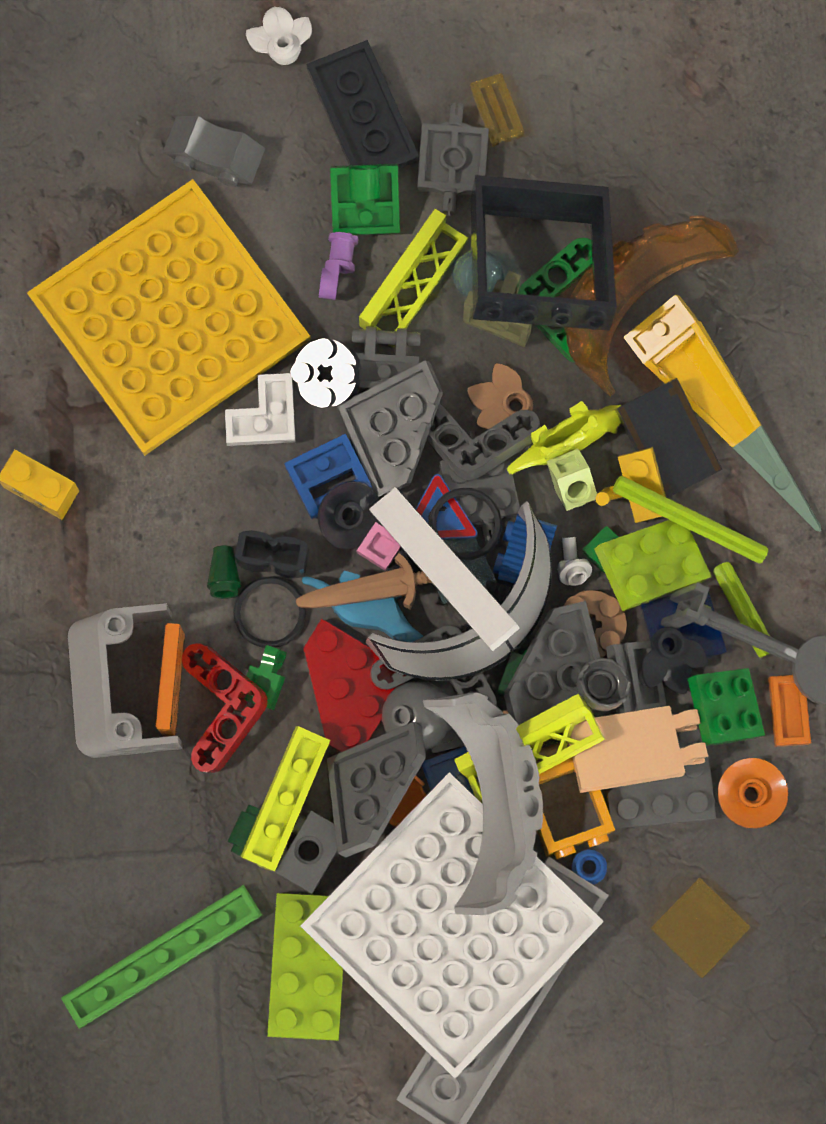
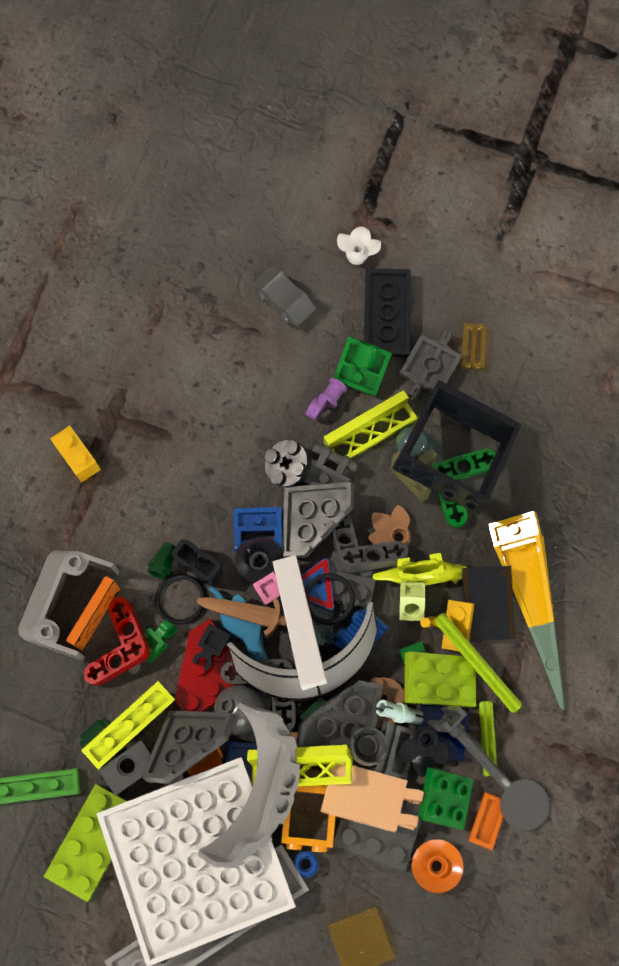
camera: 30 degrees right, 5 degrees down
yellow plate [27,179,311,456] -> none
white plate [225,373,295,446] -> none
white plate [557,537,592,586] -> none
clear orange windscreen [564,215,739,397] -> none
none -> black plate [193,623,232,671]
none -> light aqua pin [376,700,423,726]

